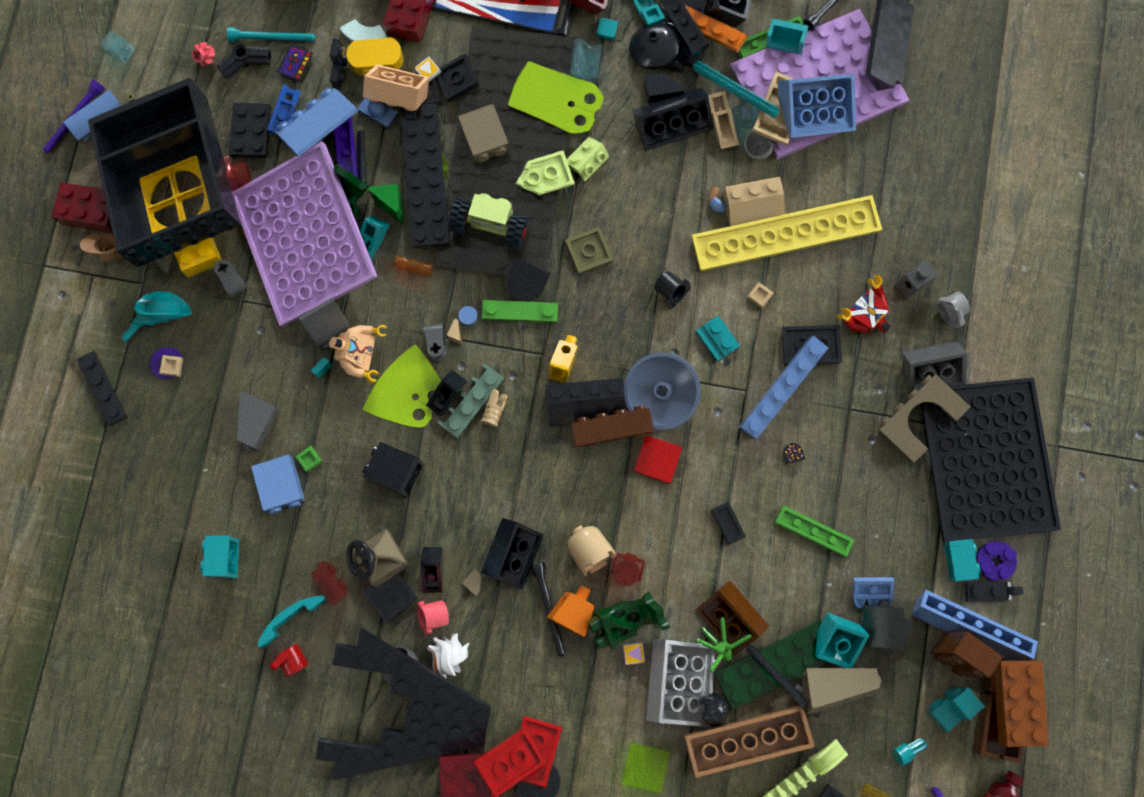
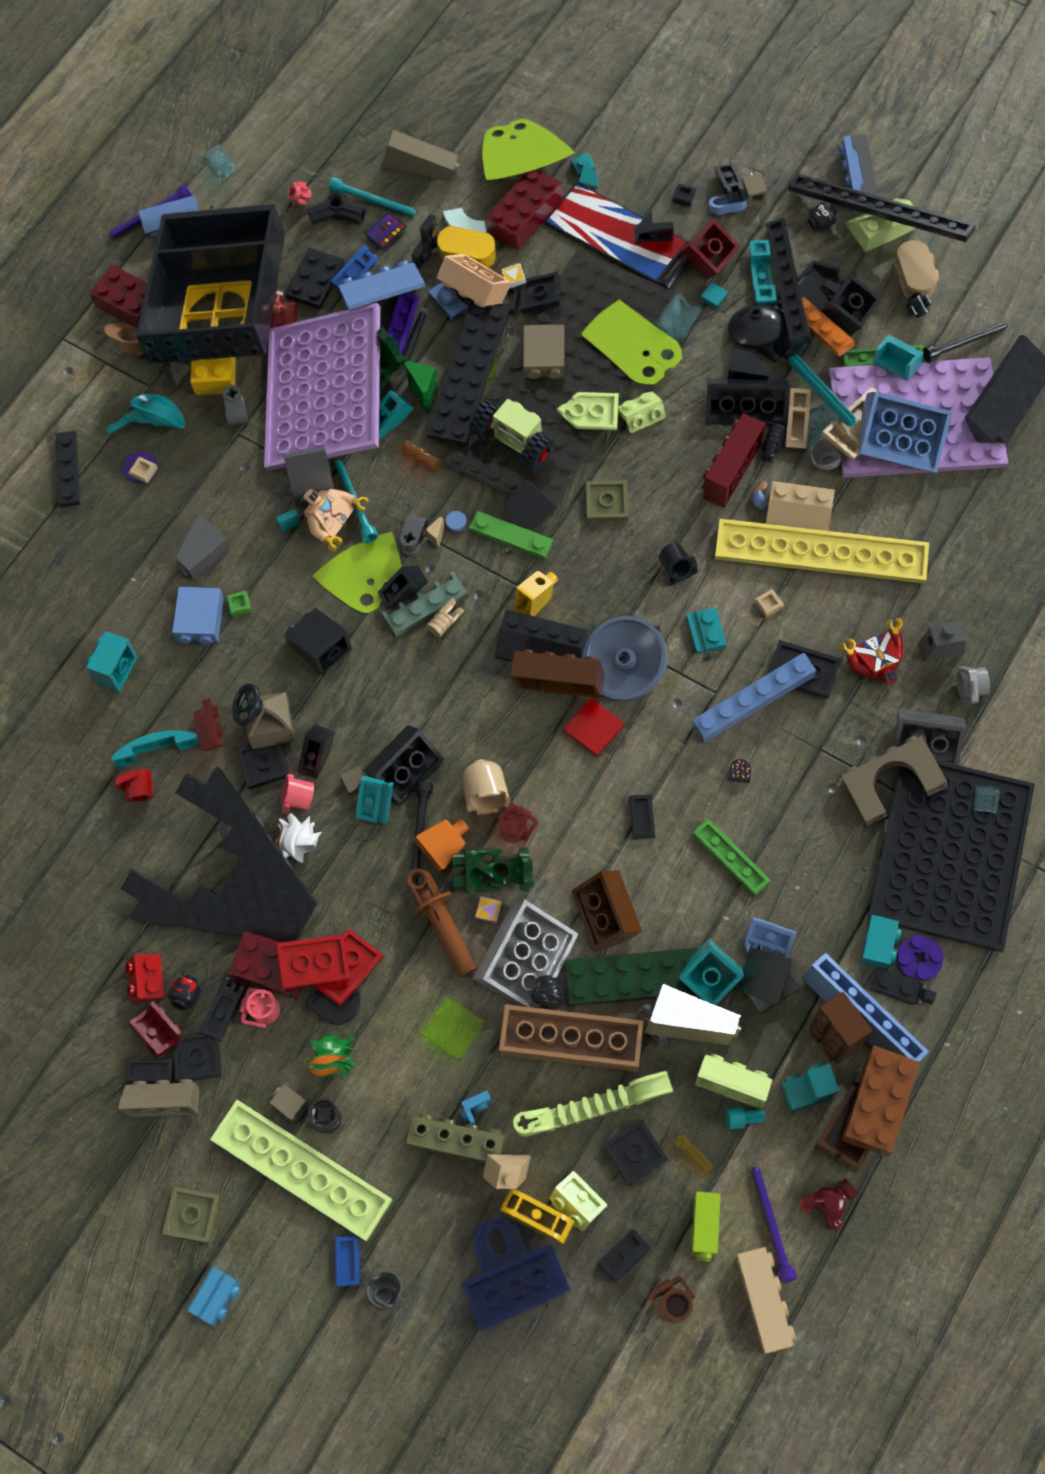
camera: 25 degrees right, 10 degrees down
bright green plant [697,618,751,672] -> none
black bar [745,644,809,709] -> none
none -> teal piece [335,460,378,543]
none -> teal plate [356,776,394,825]
none -> dark orange piece [407,869,478,978]
none -> yellowish green slope [695,1054,772,1110]
none -> dark red brick [702,413,765,508]
none -> black hinge [762,423,787,462]
none -> clear light blue slope [974,785,1000,813]

